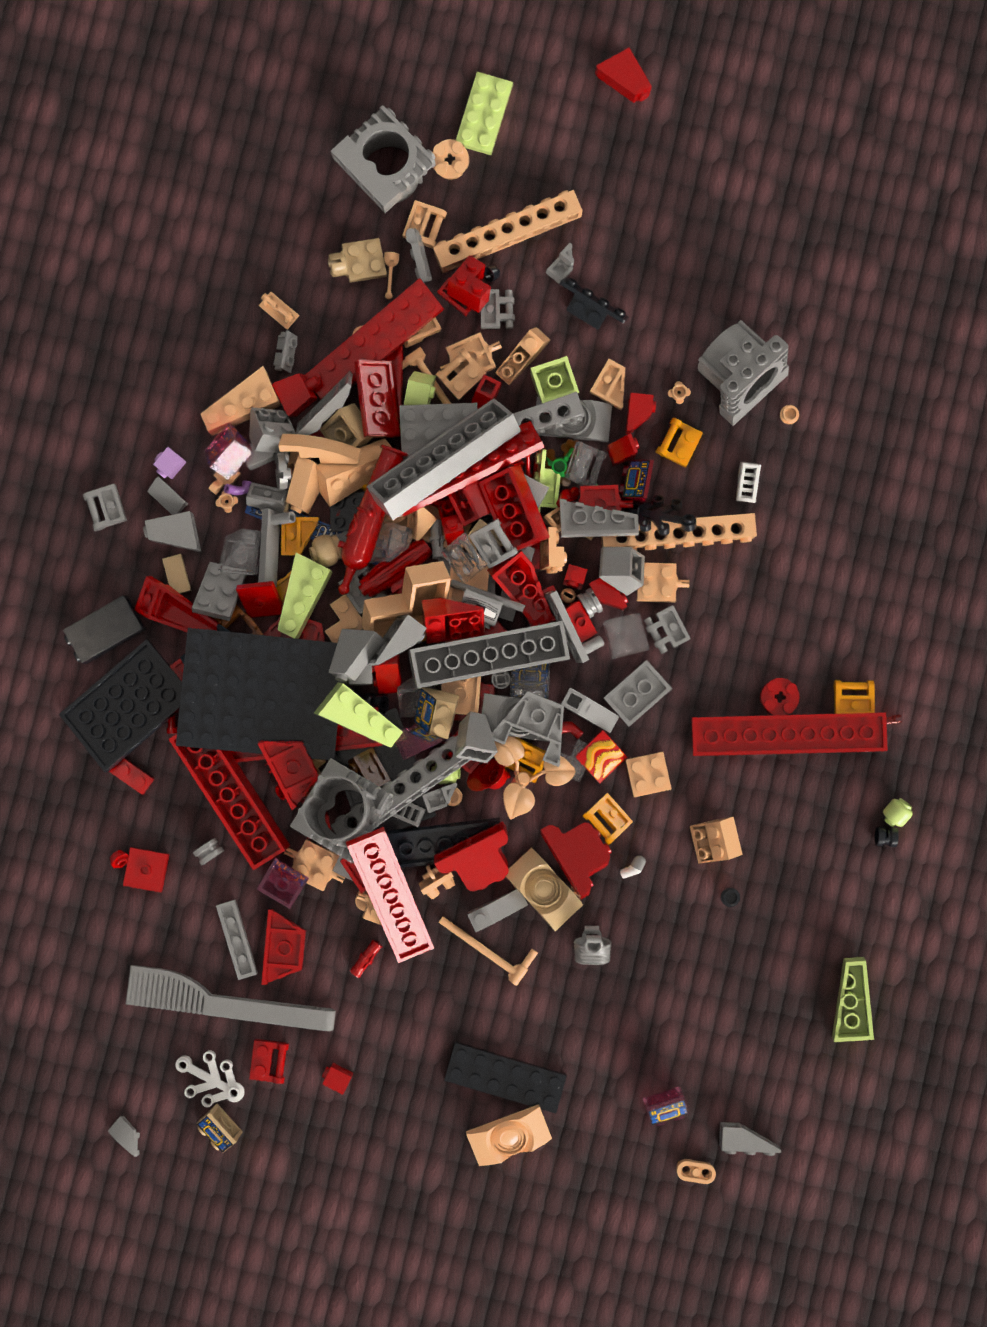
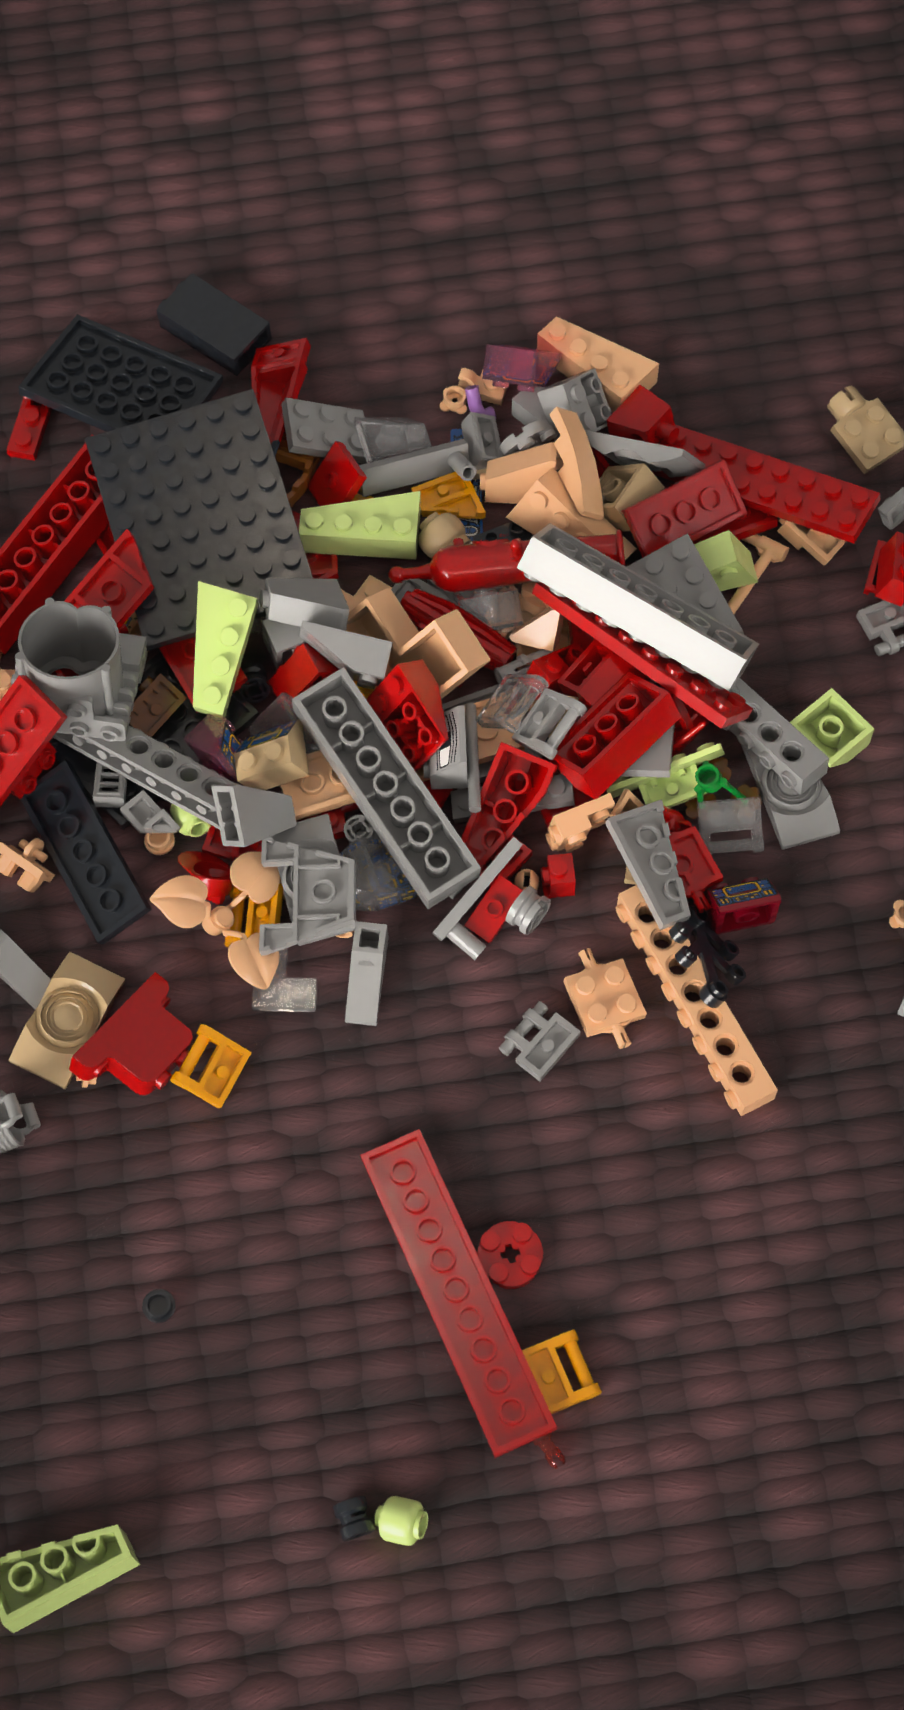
camera: 65 degrees right, 20 degrees down
light grey plate [83,484,127,531] -> none
light grey slope [143,511,201,552] -> none
light grey slope [147,476,188,515] -> none
lavender brick [153,447,186,479] -> none
tan tile [162,554,192,594] -> none
light nougat hinge [259,292,300,330] -> none
light grey hinge [273,330,298,373] -> none
light nougat hinge [384,252,399,299] -> none
red brick [434,821,509,891] -> none
light nougat plate [435,348,487,400] -> none
light nougat plate [440,332,502,374] -> none
red slope [471,374,501,410] -> none
light nougat slope [495,327,550,385] -> none
red arm [562,721,584,739] -> none
slope [574,730,627,784] -> none
red slope [588,578,628,610] -> none
light nougat wing [590,359,625,410] -> none
light grey slope [599,547,645,596] -> none
clear slope [603,613,650,660] -> none
light grey plate [603,660,672,727] -> none
red slope [607,434,639,466] -> none
arm [620,855,646,878] -> none
red slope [625,393,656,435] -> none
light nougat plate [625,752,671,797] -> none
light orange plate [656,418,703,468] -> none
light nougat slope [690,817,742,864] -> none
white slope [736,462,761,503] -> none

